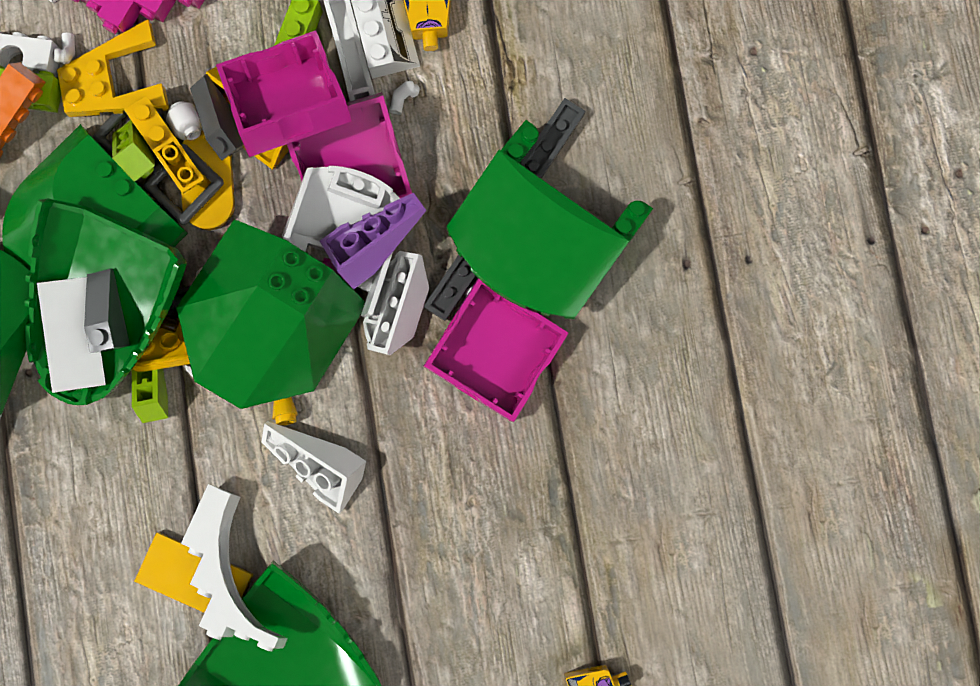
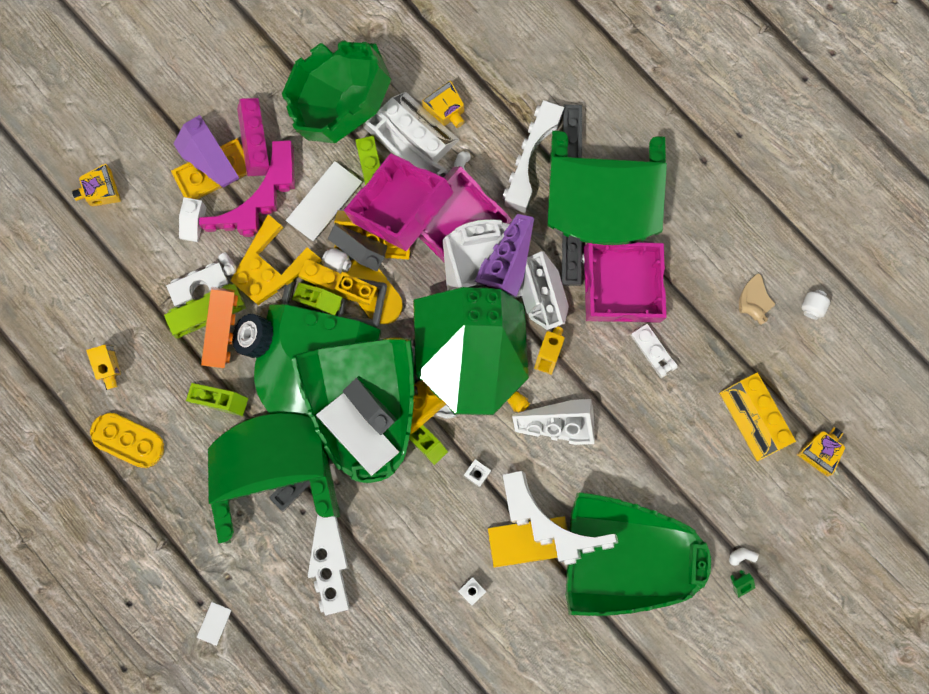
camera: 30 degrees left, 5 degrees down
none -> black wheel [232,314,273,358]
none -> white piece [286,161,362,242]
none -> white plate [458,577,486,605]
none -> white plate [464,459,491,488]
none -> white arch [502,100,564,213]
none -> yellow torso [534,326,565,375]
none -> white plate [631,324,678,378]
none -> yellow slope [719,372,796,461]
none -> tan arm [739,274,775,325]
none -> white head [801,290,830,320]

